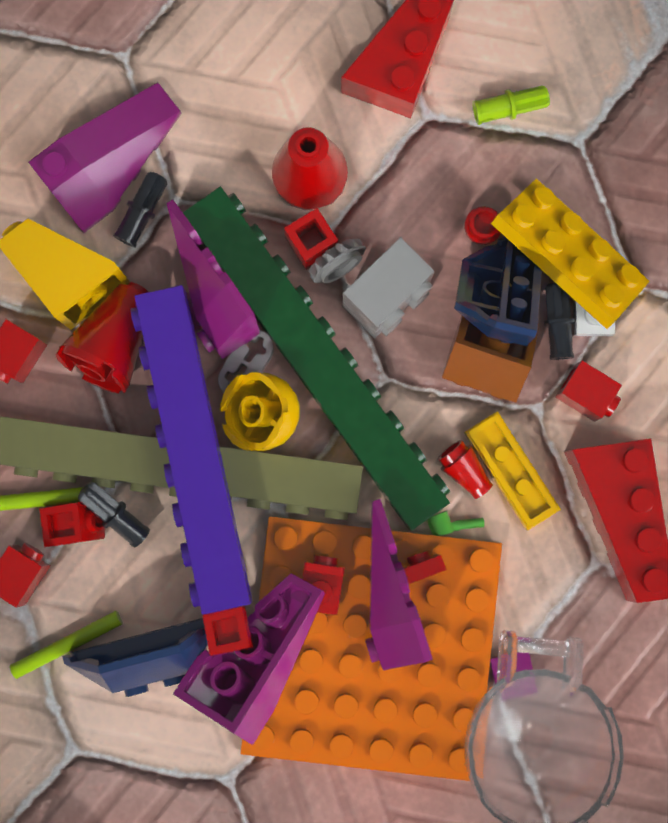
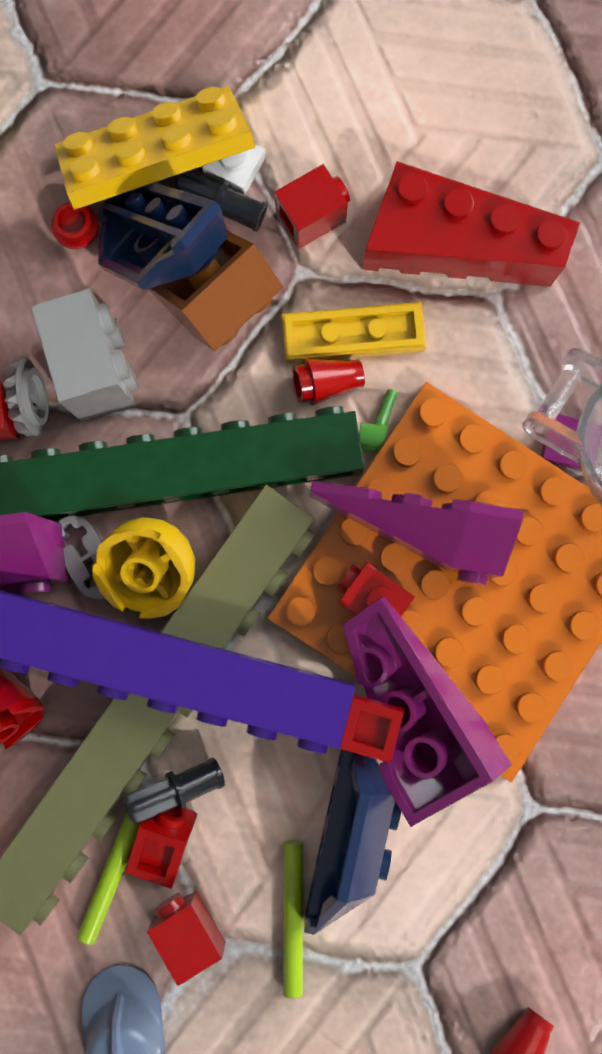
camera: 60 degrees left, 0 degrees up
red plate [403,550,447,584] -> none

